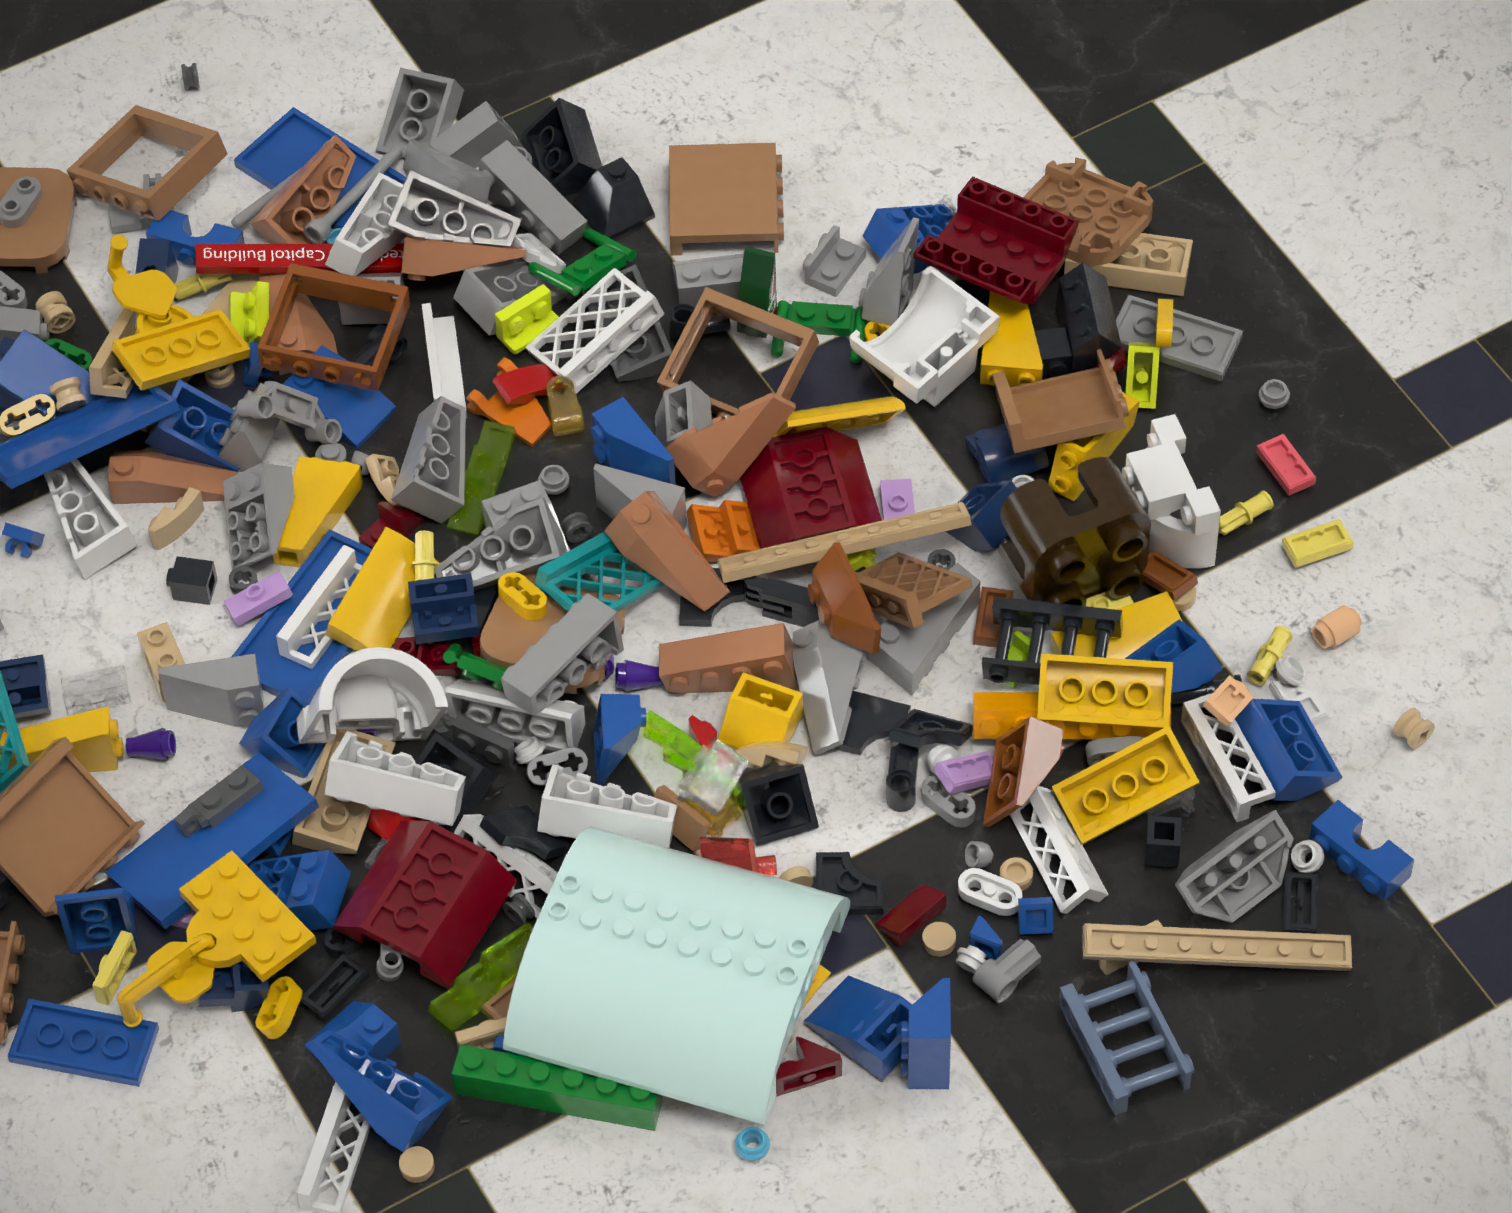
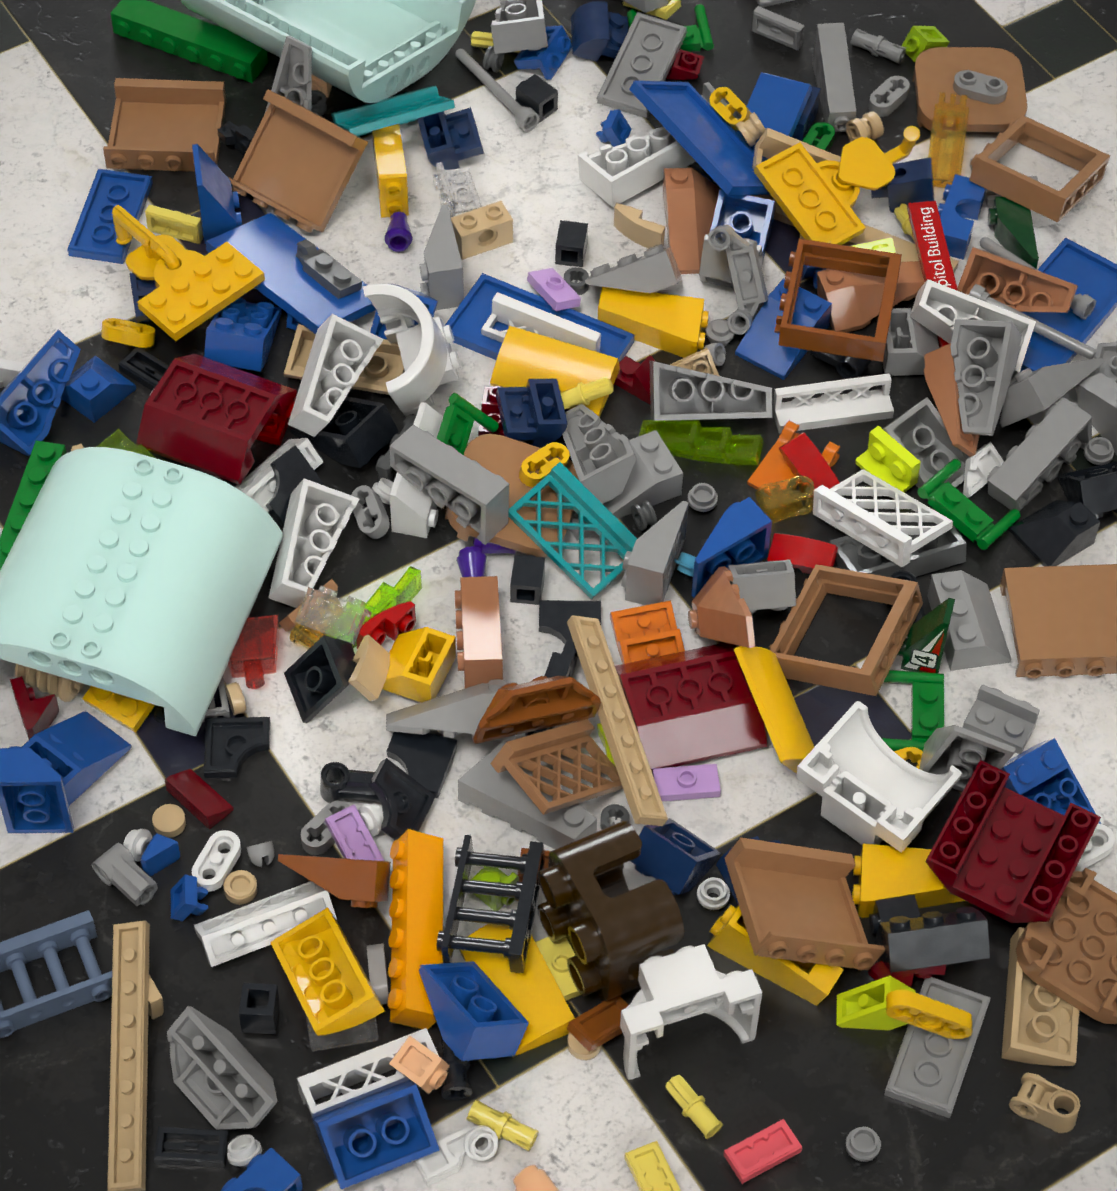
camera: 85 degrees right, 0 degrees up
blue slope [593,694,646,785] -> none
nougat wedge [604,491,730,612] -> none
yellow slope [1037,653,1173,728] -> none
none -> black brick [510,555,545,605]
none -> red slope [767,533,838,574]
none -> clear yellow hinge [928,92,969,188]
none -> dark green slope [988,197,1039,269]
none -> tan piece [1009,1073,1080,1133]

